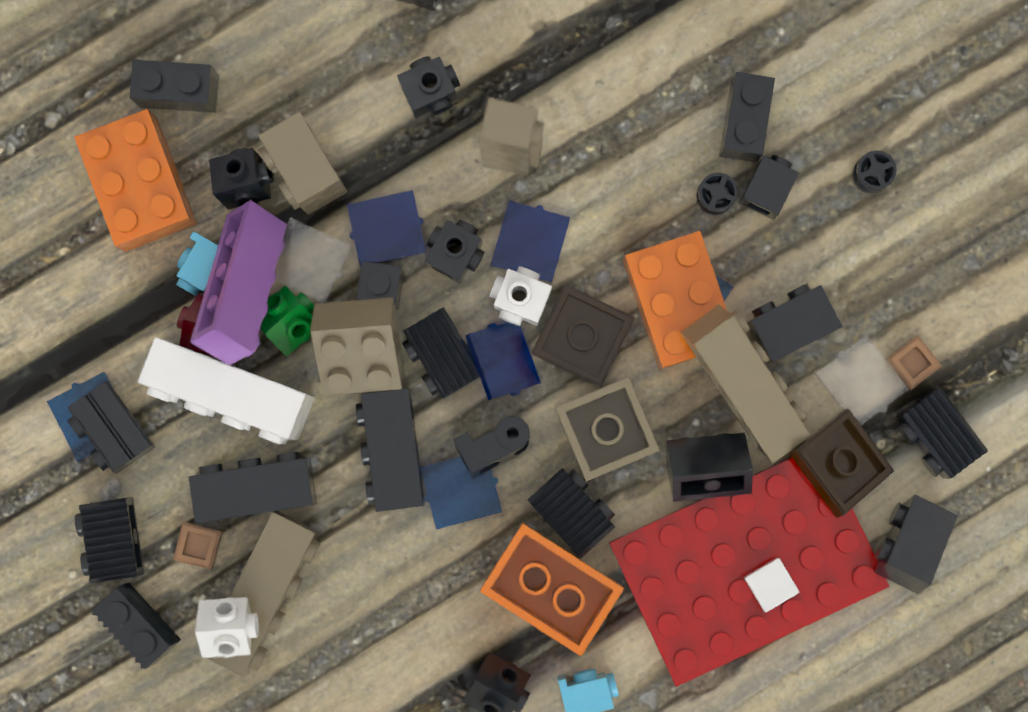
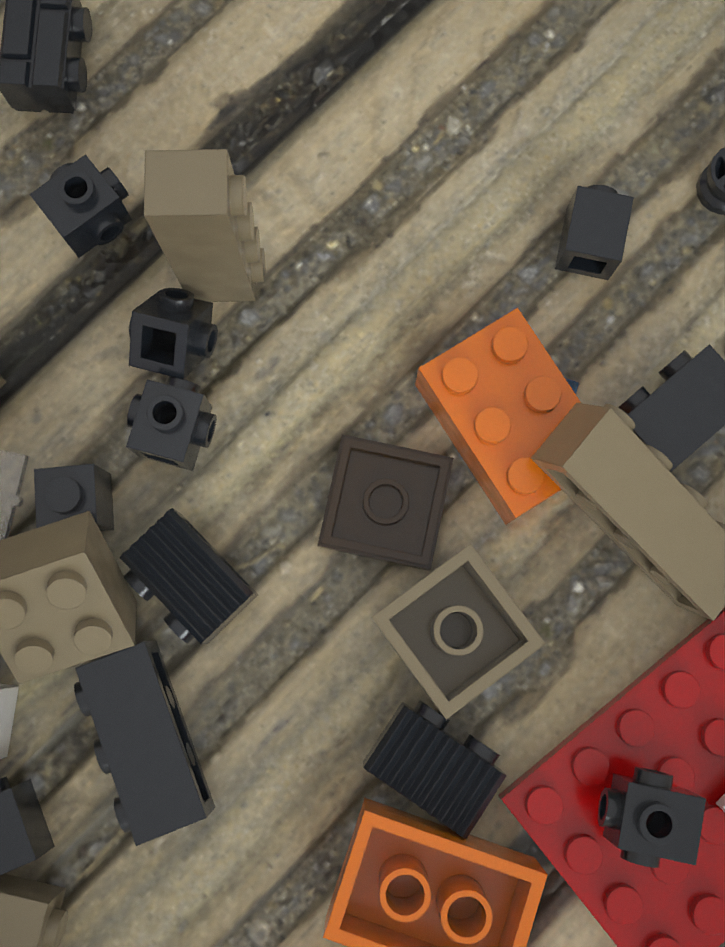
camera: 20 degrees left, 5 degrees down
clear blue piece [347,190,426,267] -> none
clear blue piece [420,457,502,529] -> none
black leg [453,416,530,480] -> none
clear blue piece [465,322,541,401] -> none
white brick [489,266,552,326] -> none
clear blue piece [491,200,570,283] -> none
black brick [666,432,753,502] -> none
black wheel [696,172,738,215] -> none
black brick [719,72,775,163] -> none
none -> black brick [129,288,218,380]
none -> black brick [598,767,706,868]

